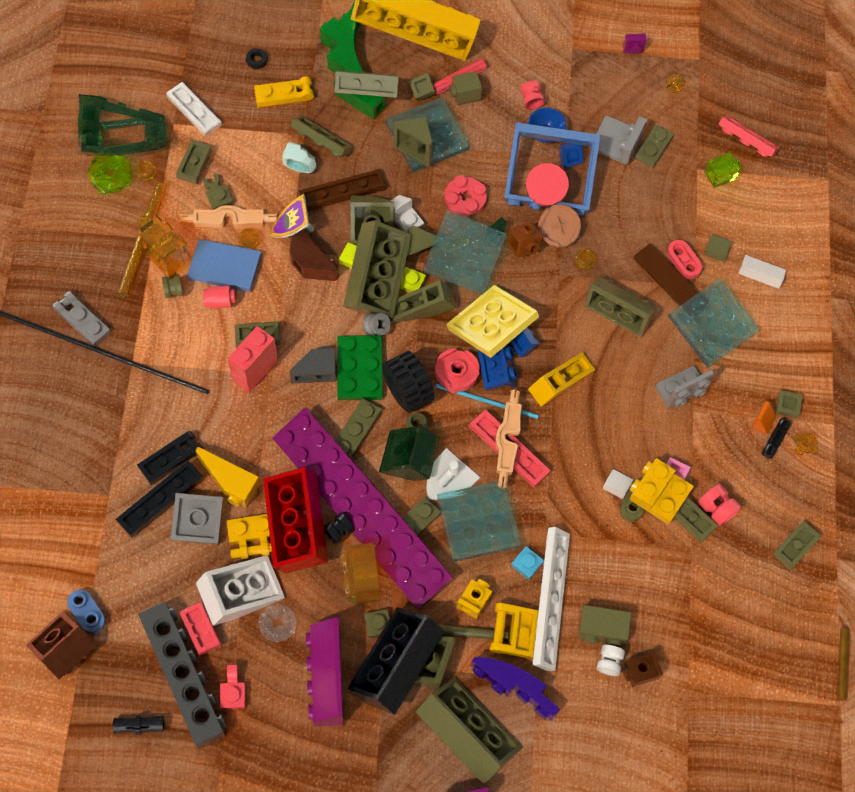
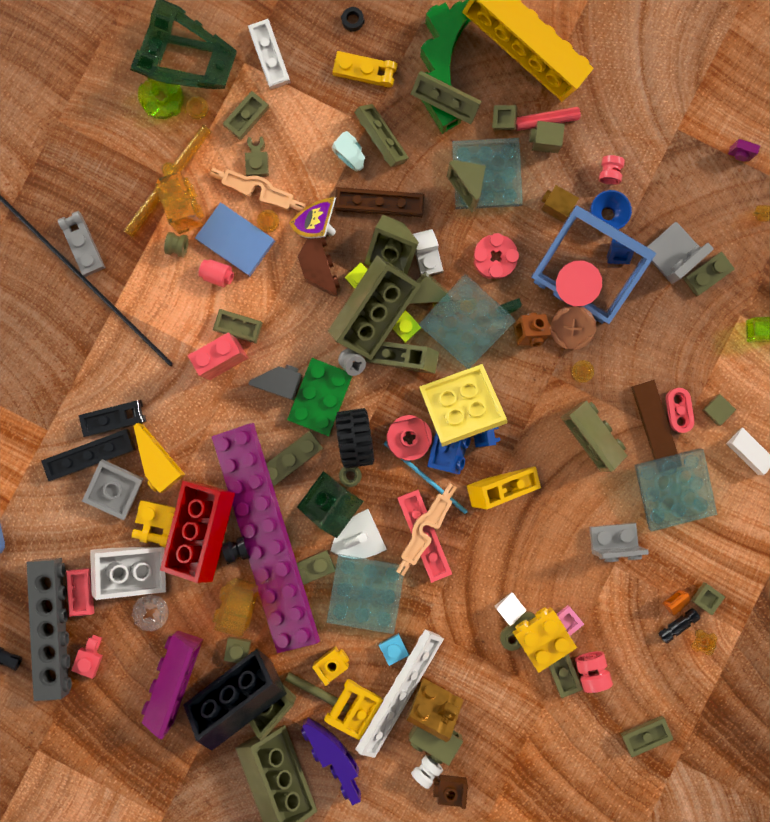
camera: 30 degrees right, 20 degrees up
none -> pearl gold hinge [406,678,463,742]
none -> pearl gold brick [541,185,579,223]

